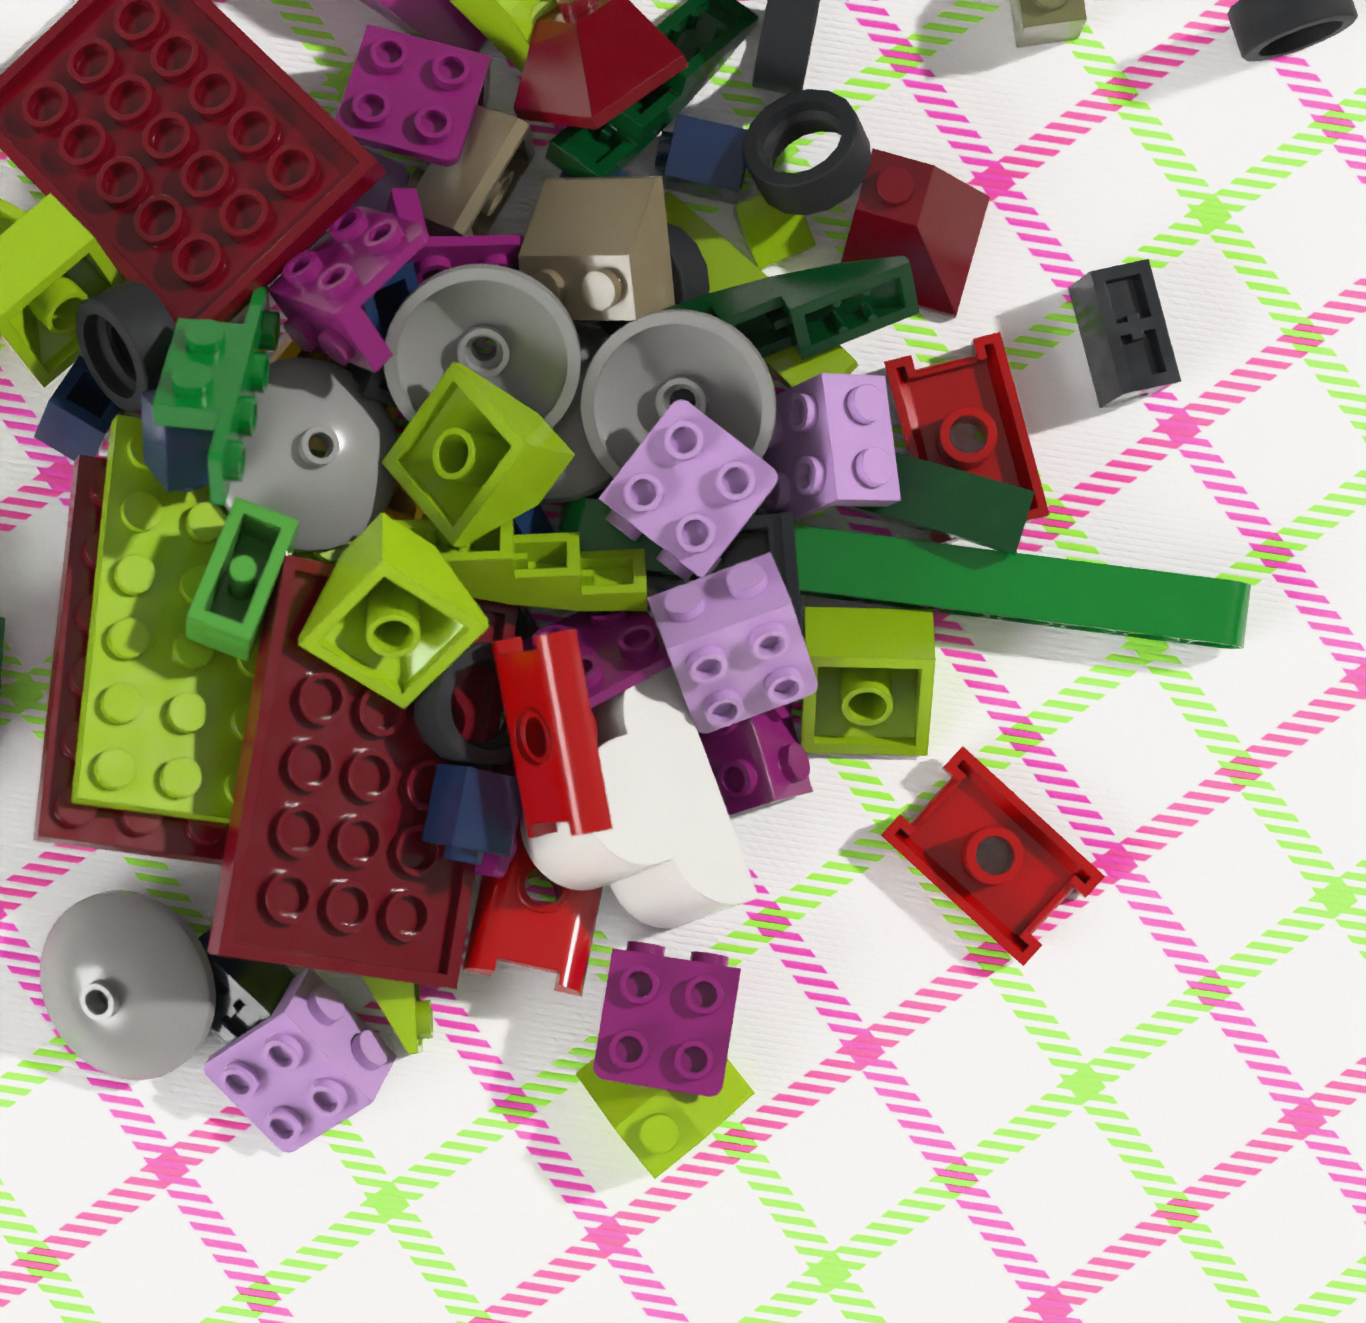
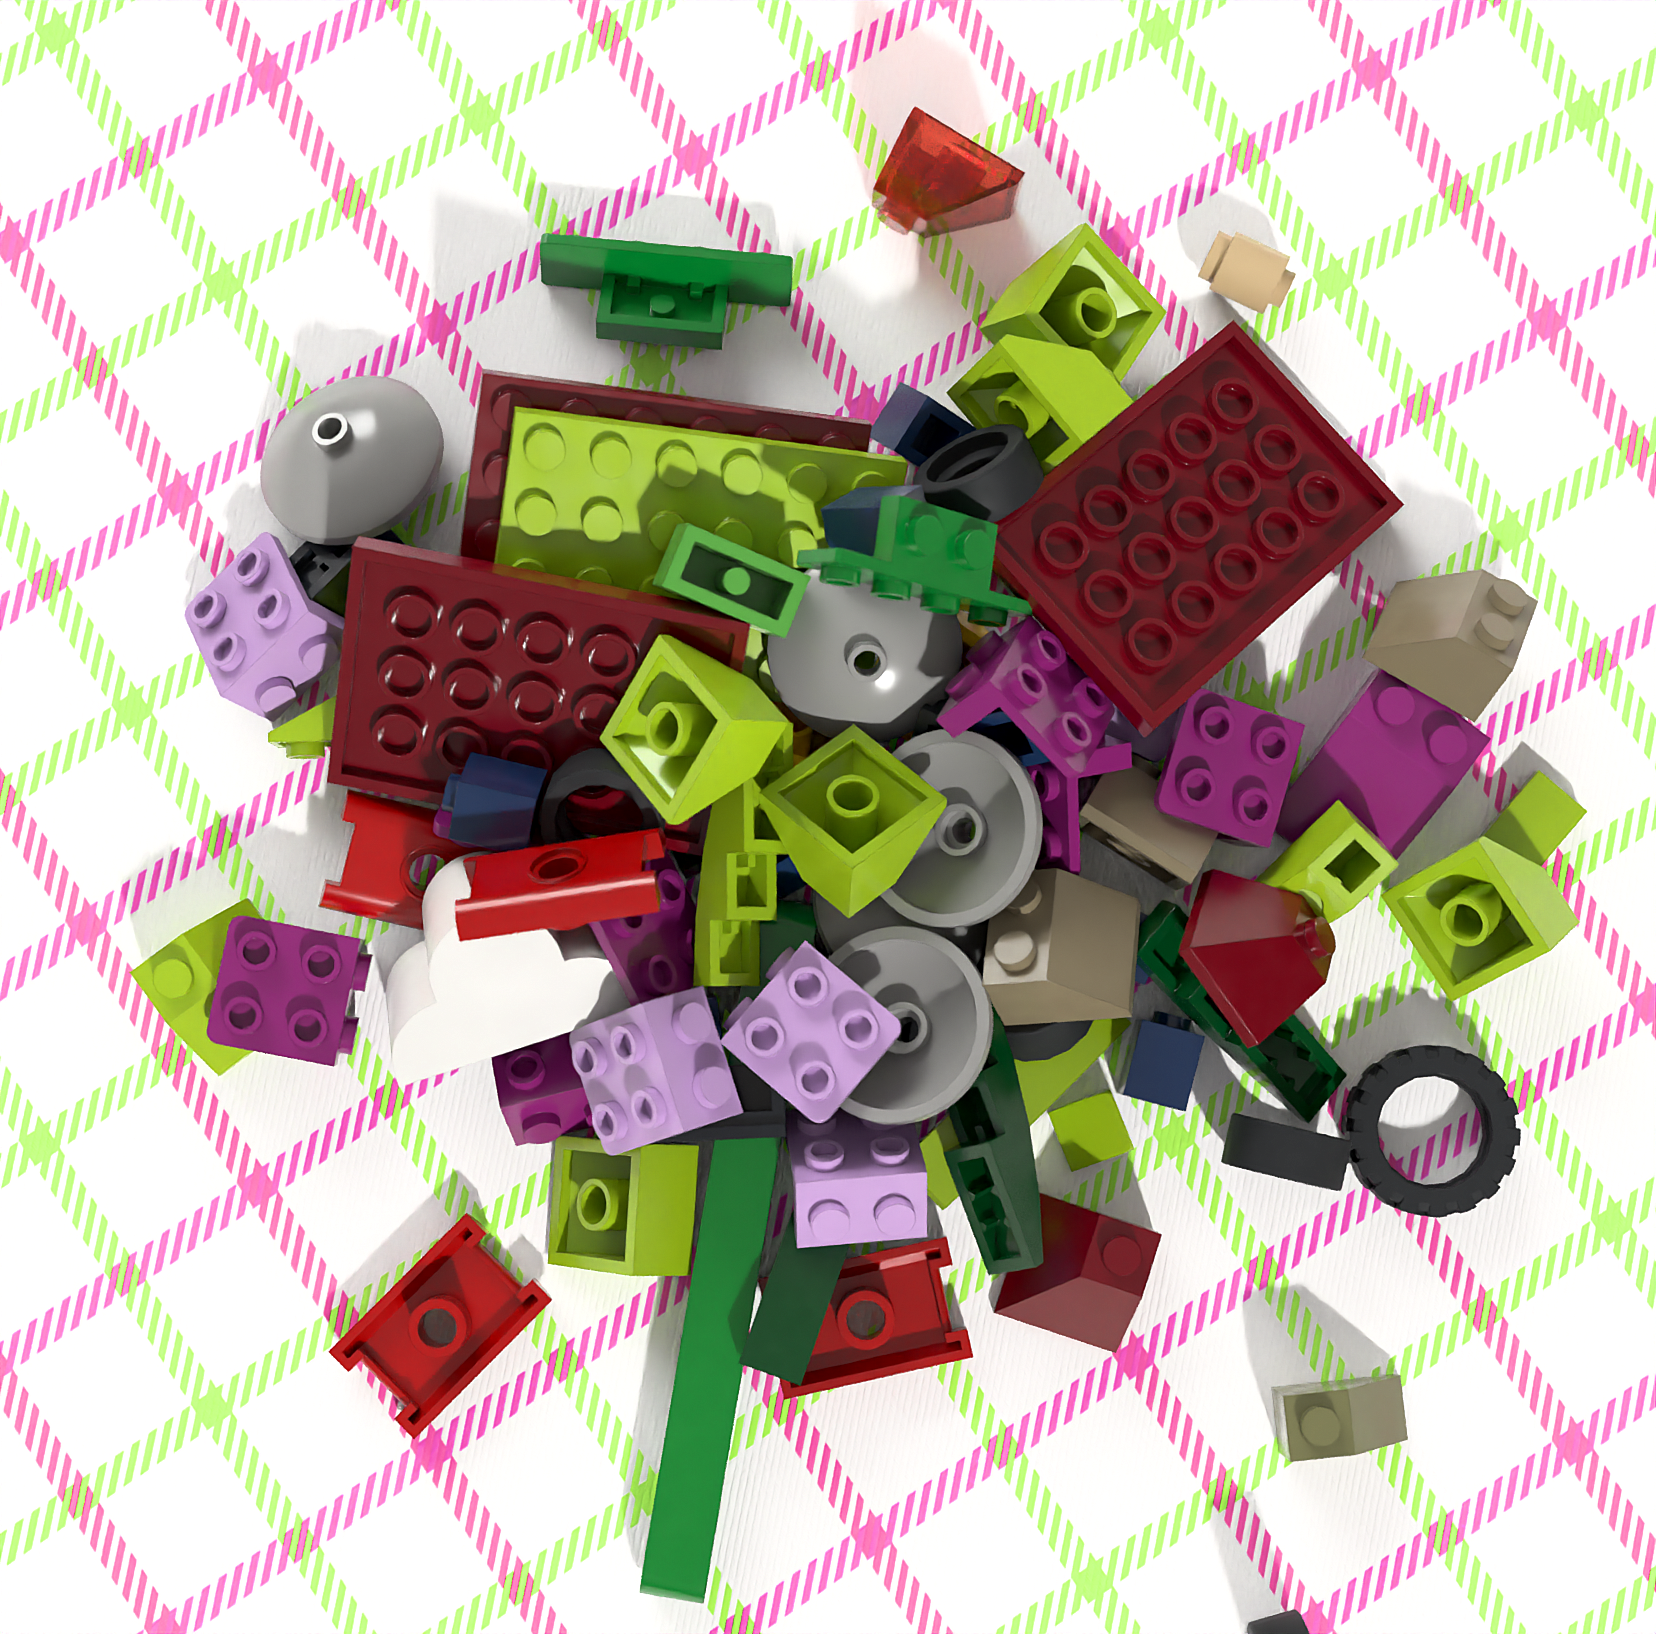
camera: 85 degrees right, 0 degrees up
black tyre [743,89,871,215] -> none
black hinge [1068,259,1181,408] -> none

